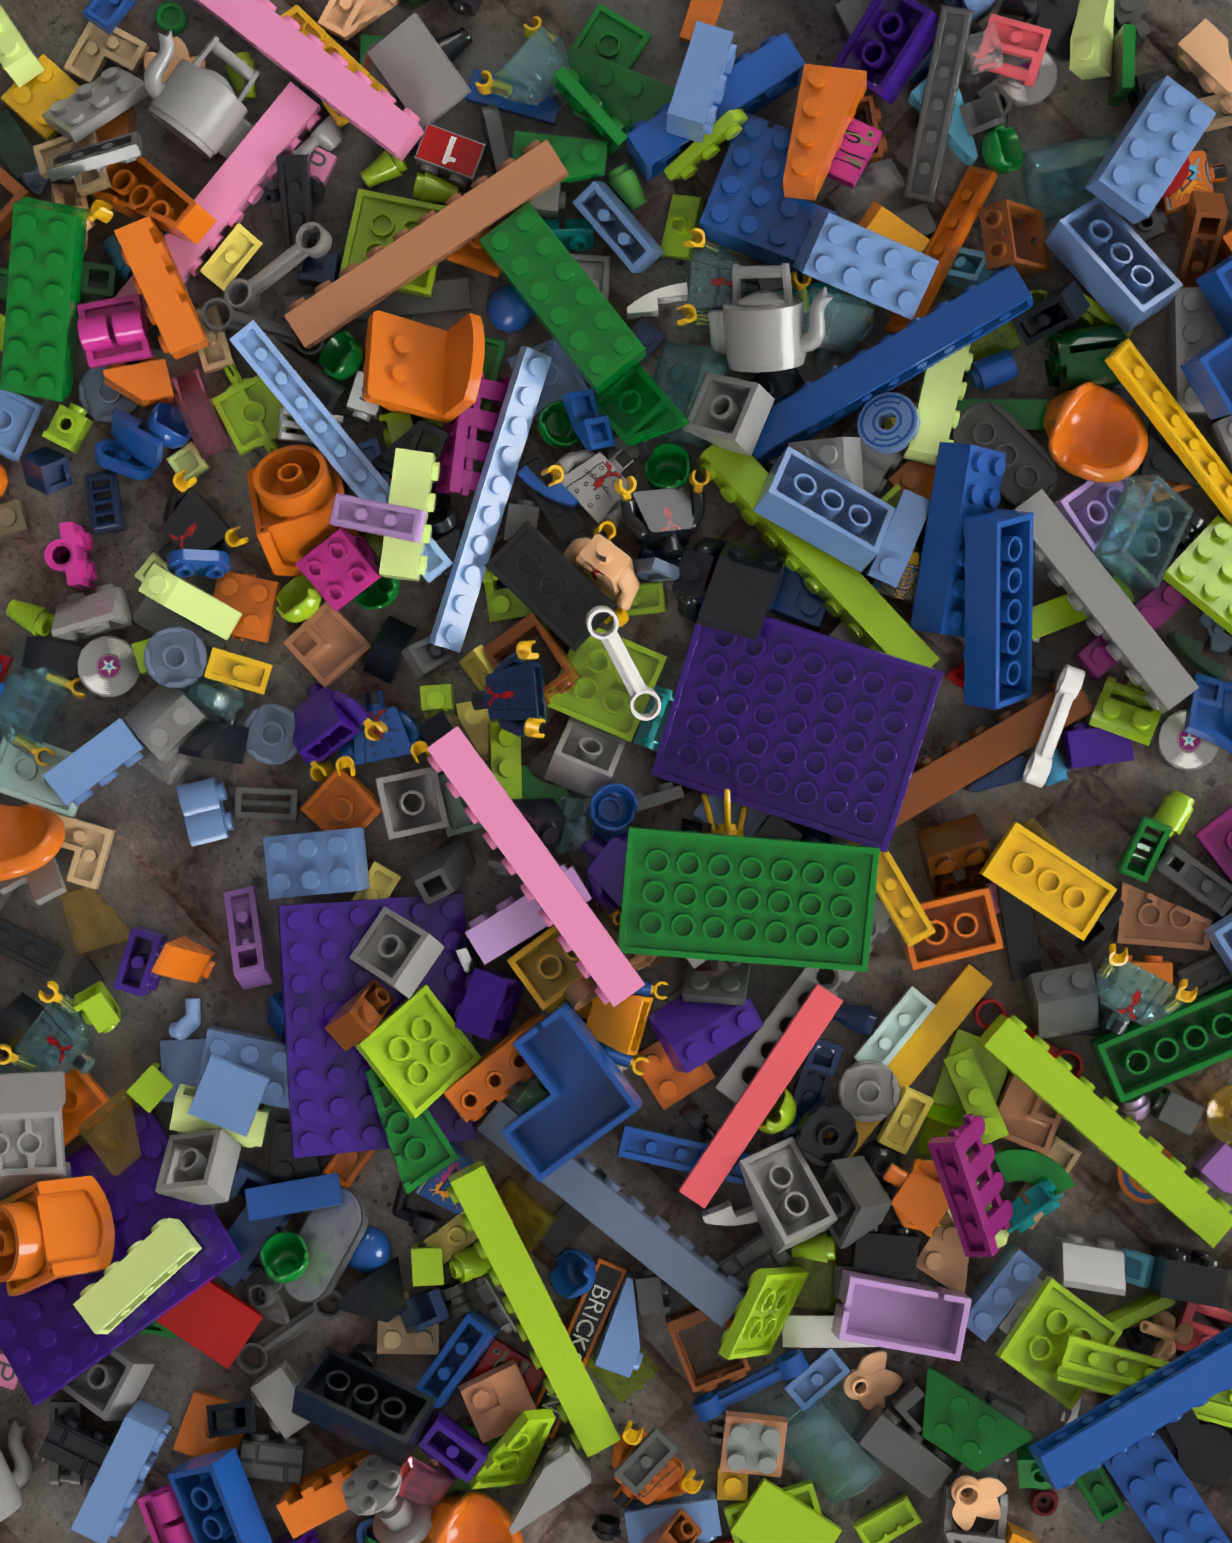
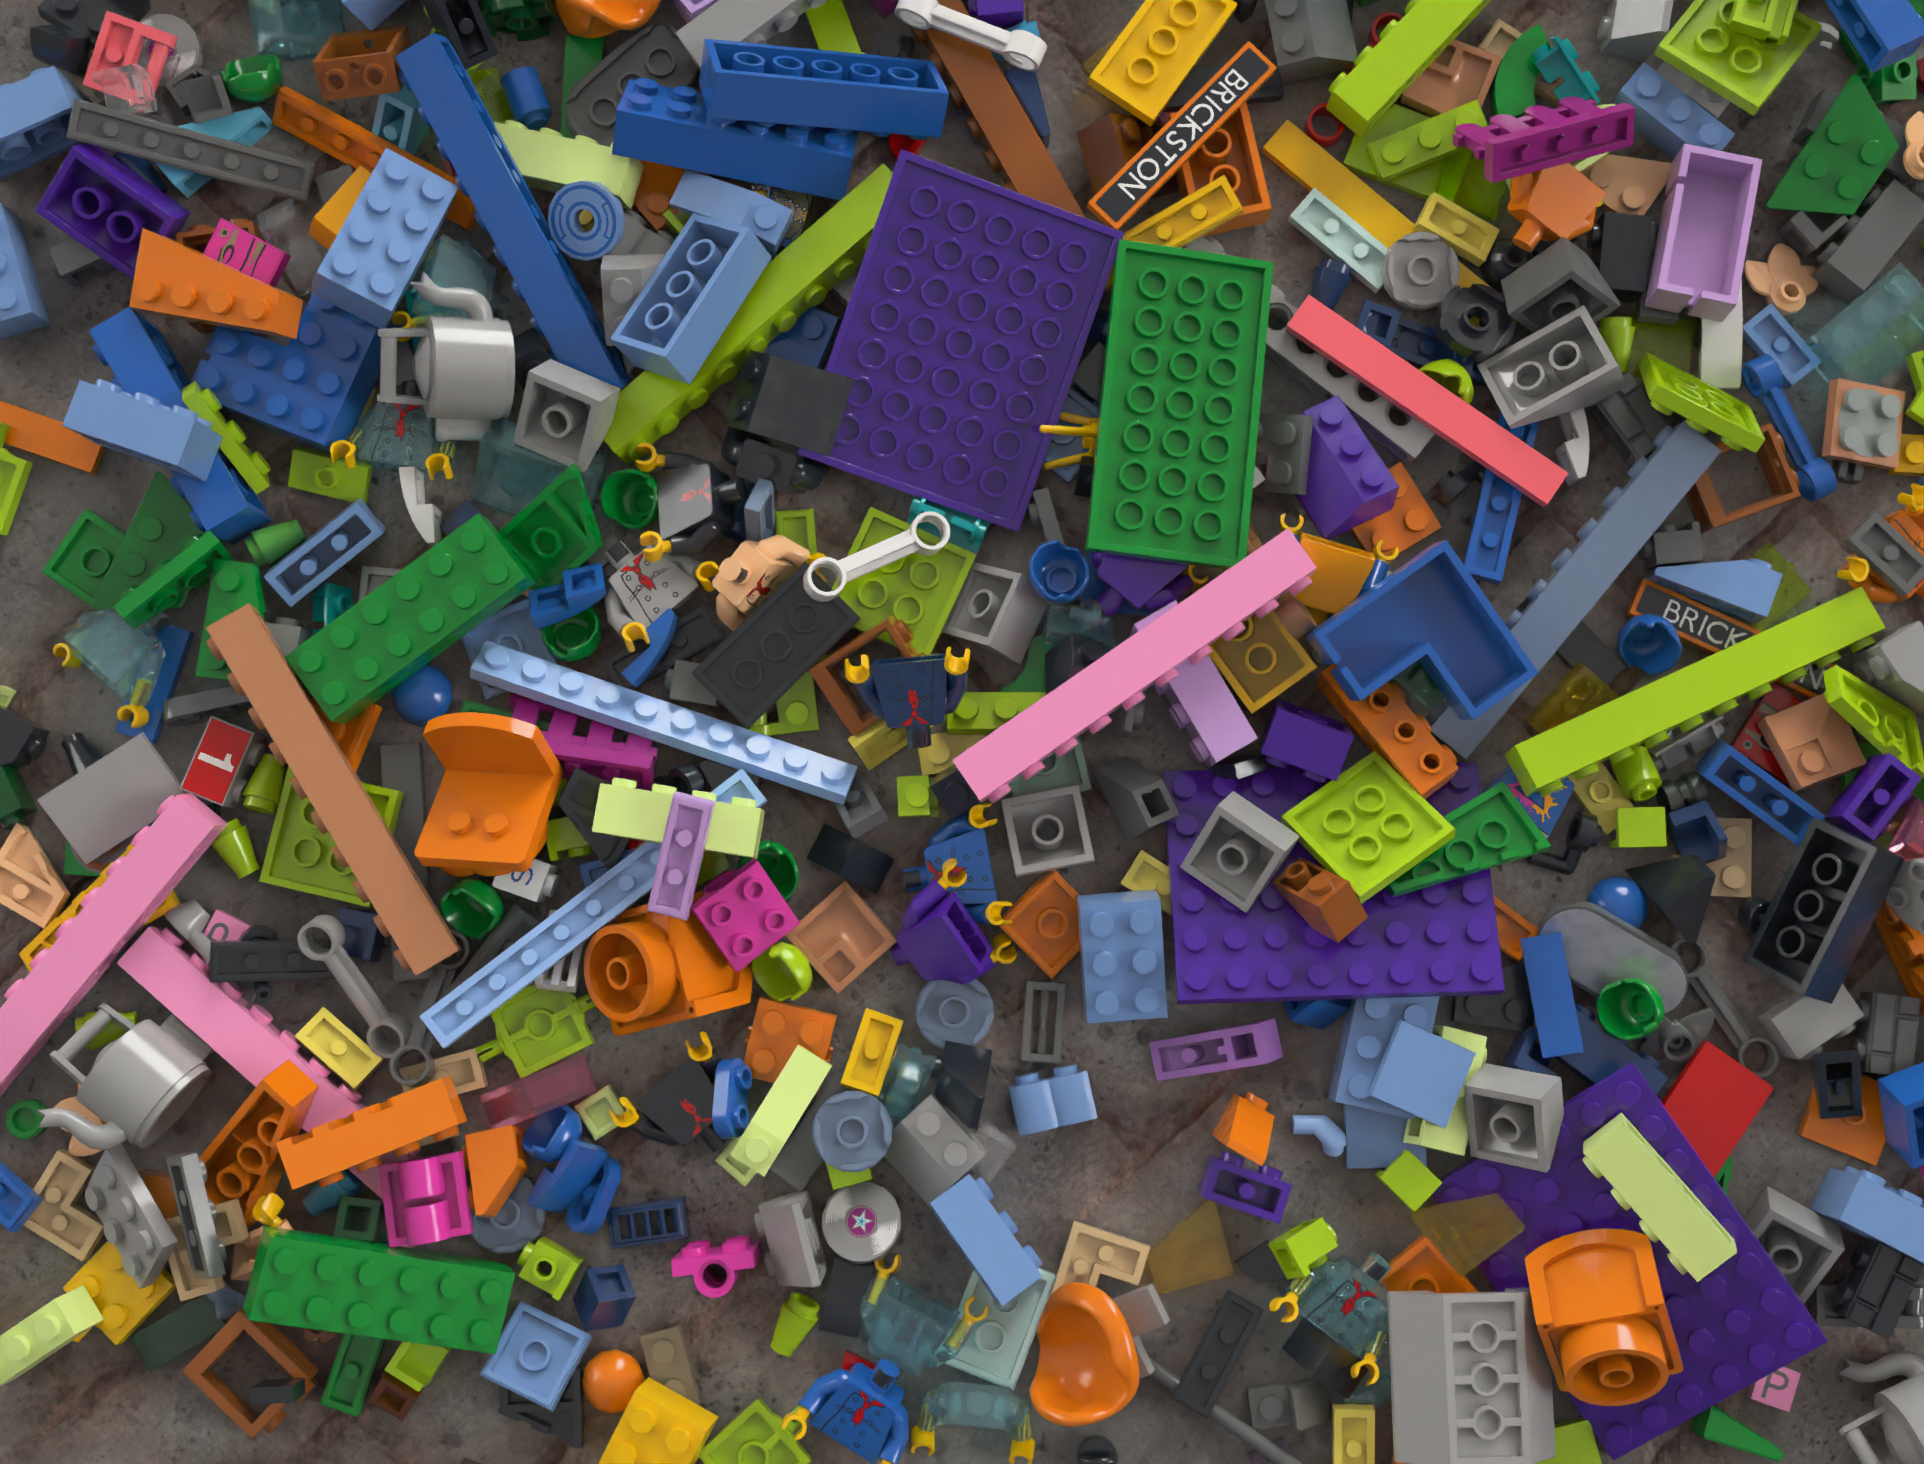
camera: 85 degrees left, 5 degrees down
none -> tile [1087,41,1277,230]

